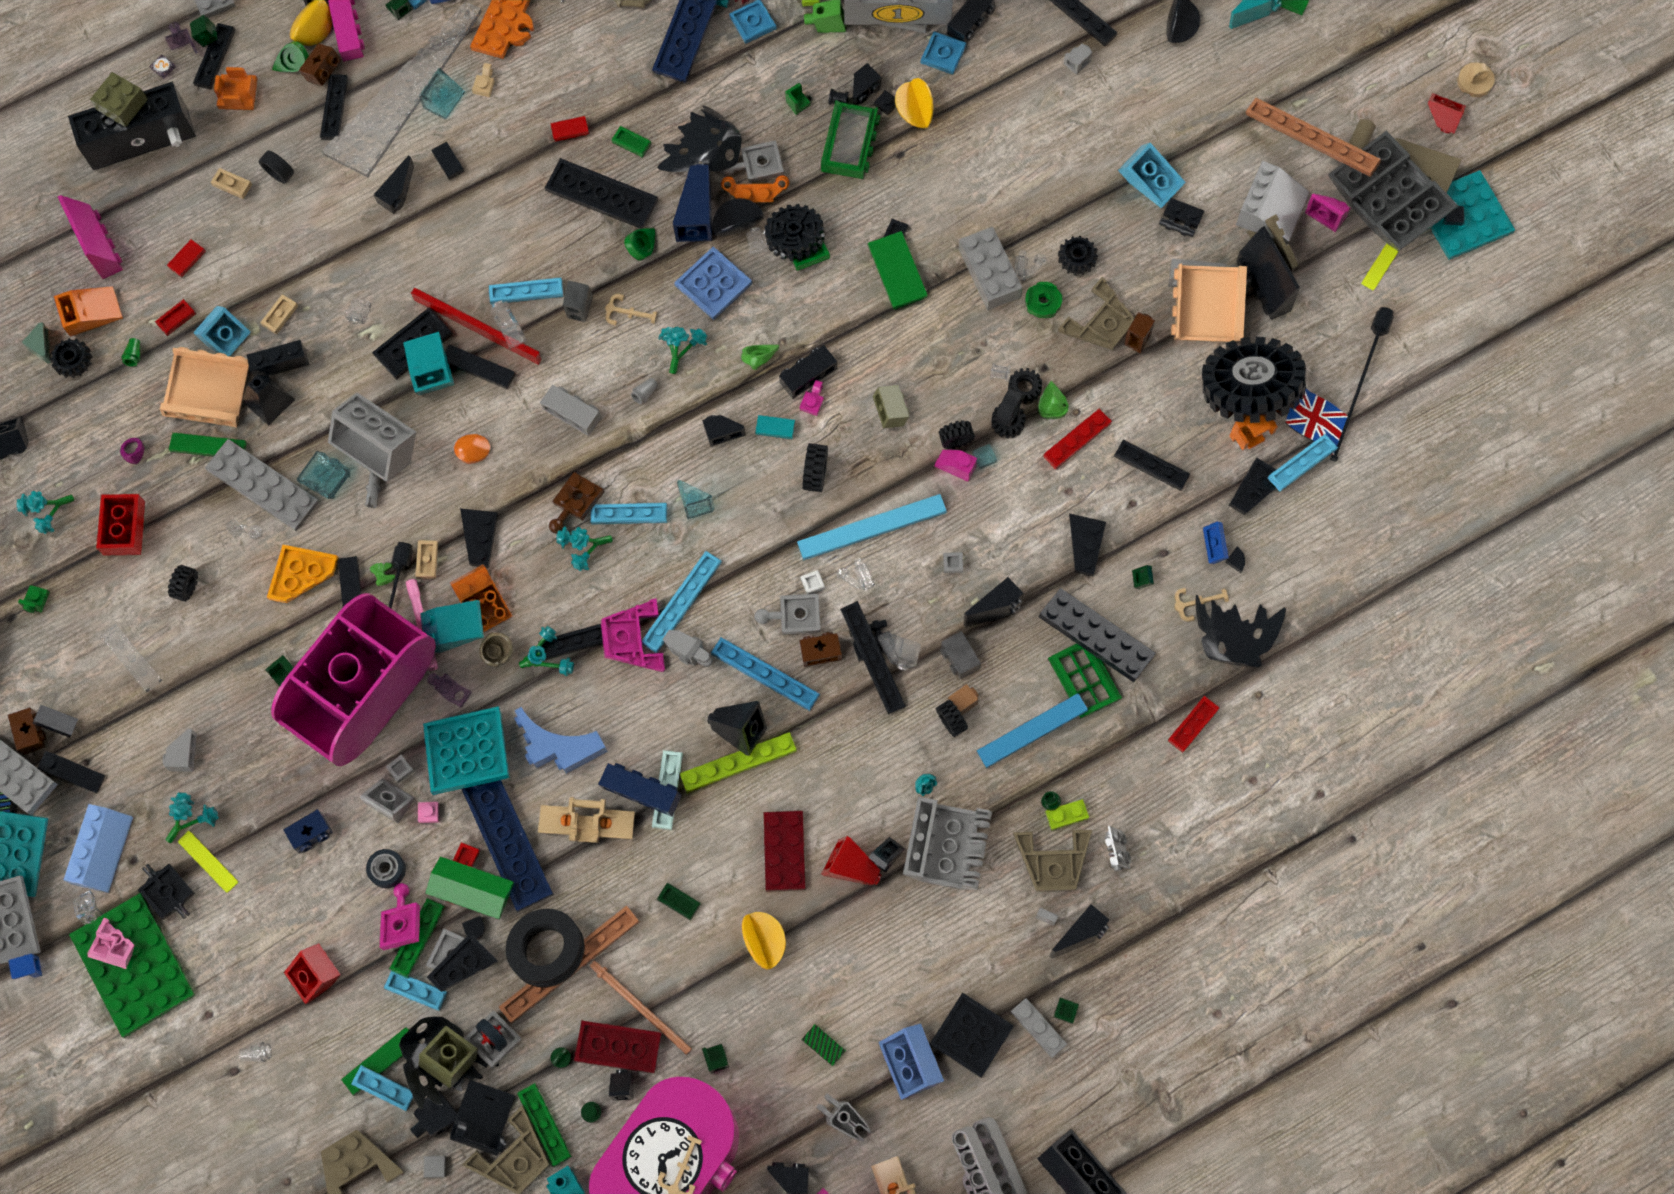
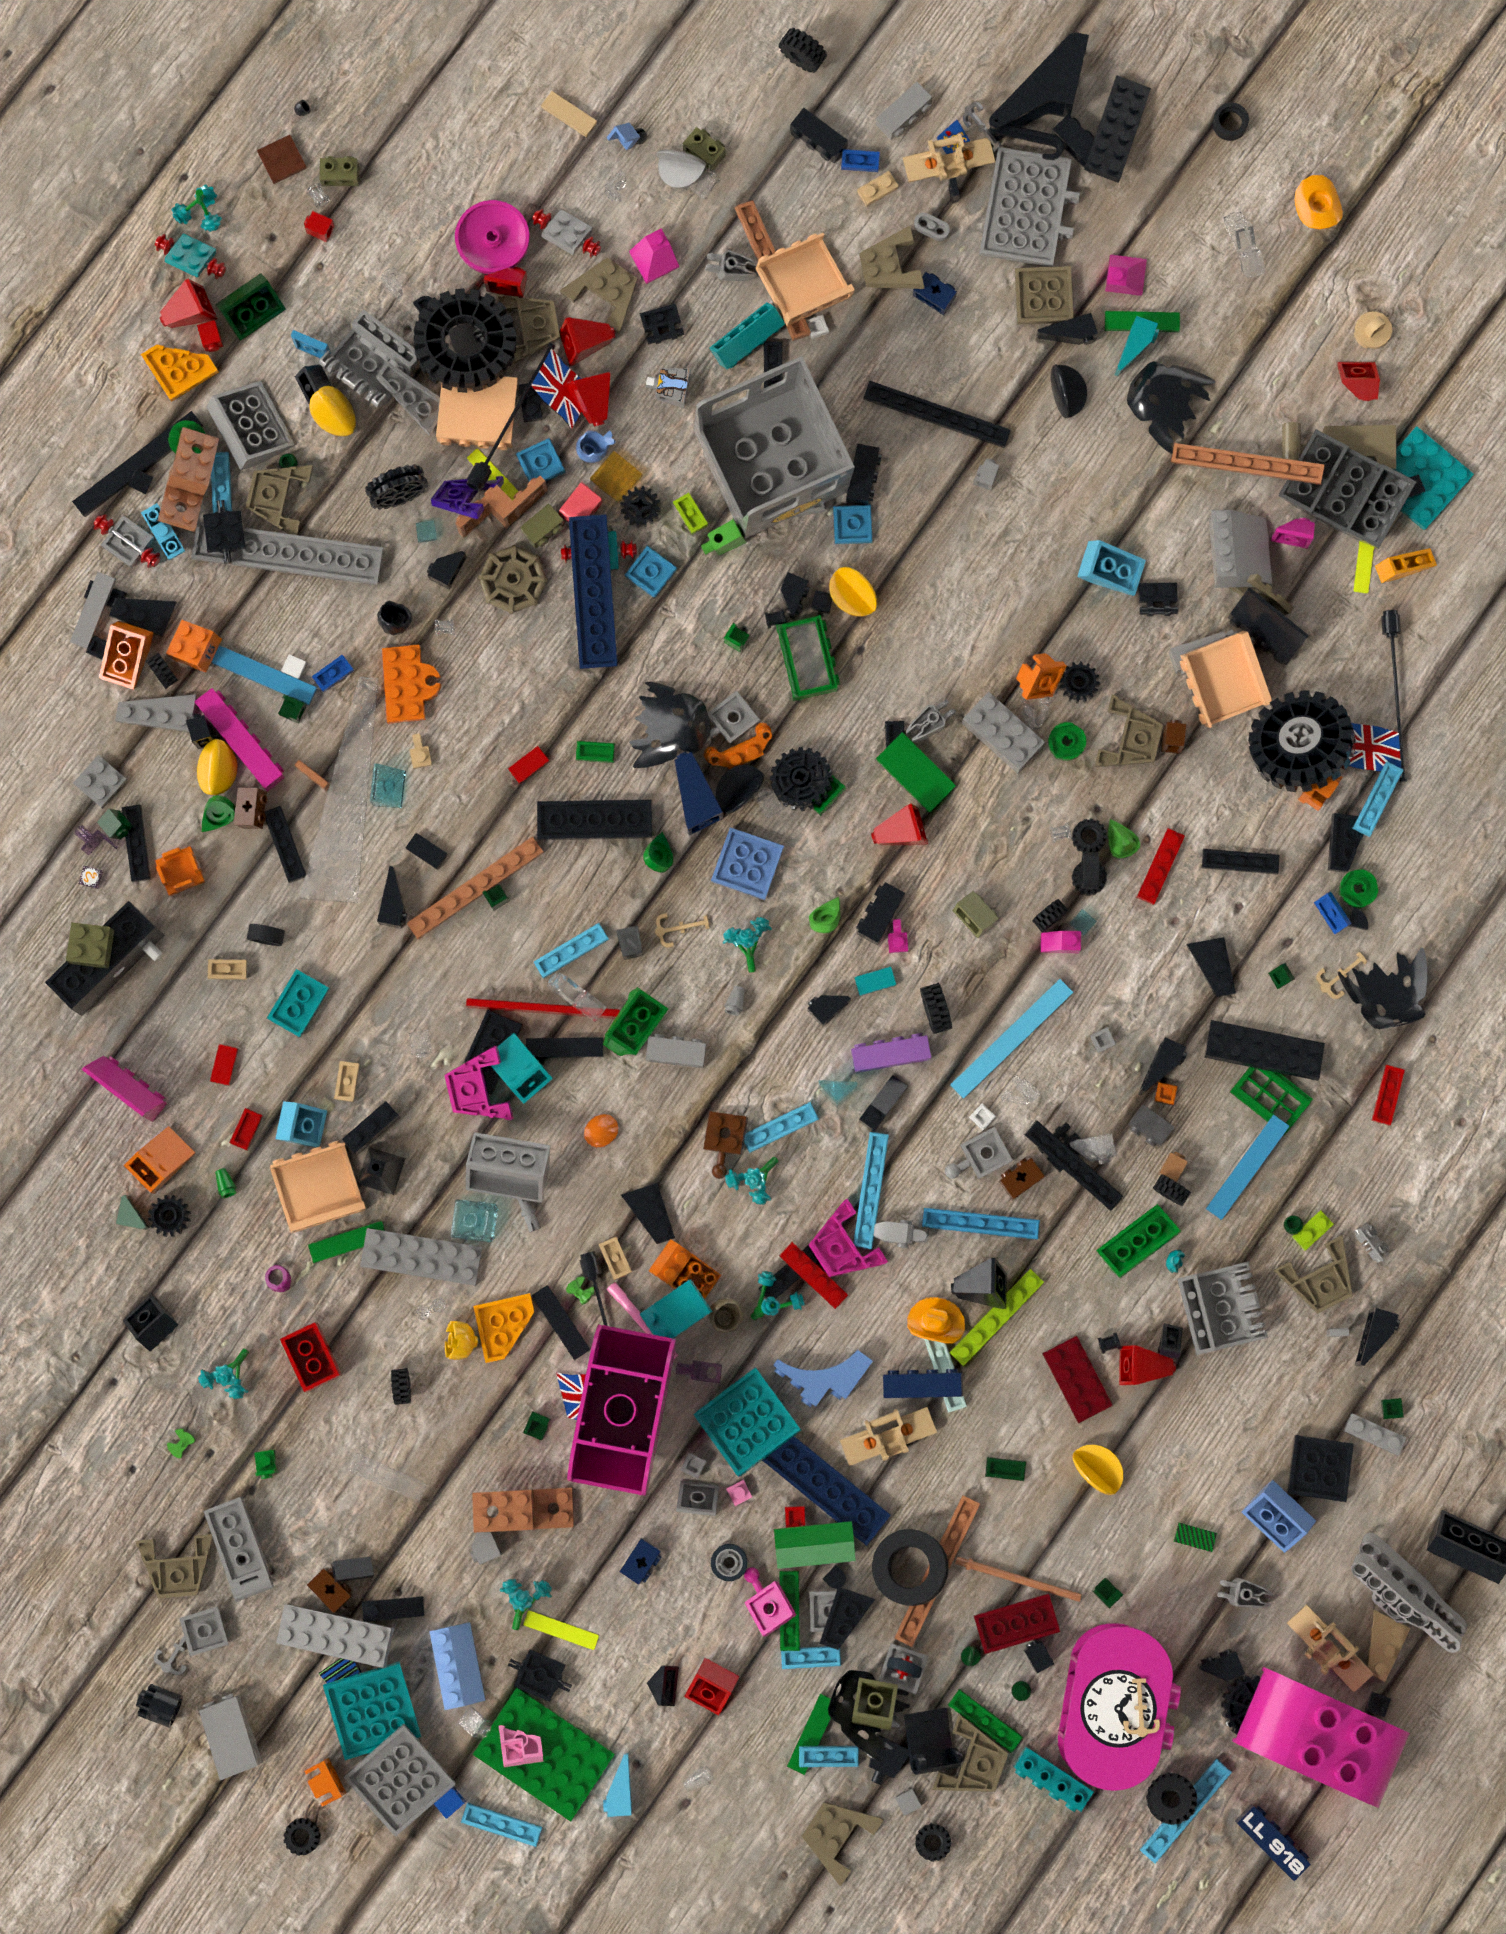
camera: 25 degrees left, 10 degrees up
none -> teal plate [267,969,330,1038]
none -> nougat tile [295,760,330,792]
none -> nougat plate [407,836,544,939]
none -> dark pink wing [444,1046,514,1120]
none -> yellow cylinder [445,1321,478,1360]
none -> medium azure tile [461,1803,543,1847]
none -> nougat bracket [472,1488,574,1533]
none -> dark green panel [482,884,510,911]
none -> green slope [603,987,668,1056]
none -> medium azure slope [603,1753,632,1817]
none -> black slope [647,1665,679,1706]
none -> red plate [778,1241,848,1309]
none -> medium lavender brick [851,1033,931,1073]
none -> black slope [859,1075,908,1132]
none -> slope [871,803,928,845]
none -> light grey hinge [906,699,956,743]
none -> light orange hat [907,1297,965,1344]
none -> orange panel [1016,653,1067,700]
none -> green slope [1096,1204,1181,1279]
none -> black bush [1097,1332,1121,1354]
none -> black piece [1127,361,1215,454]
none -> orange tile [1154,1082,1177,1105]
none -> green plate [1339,869,1378,908]
none -> light orange slope [1375,548,1437,583]

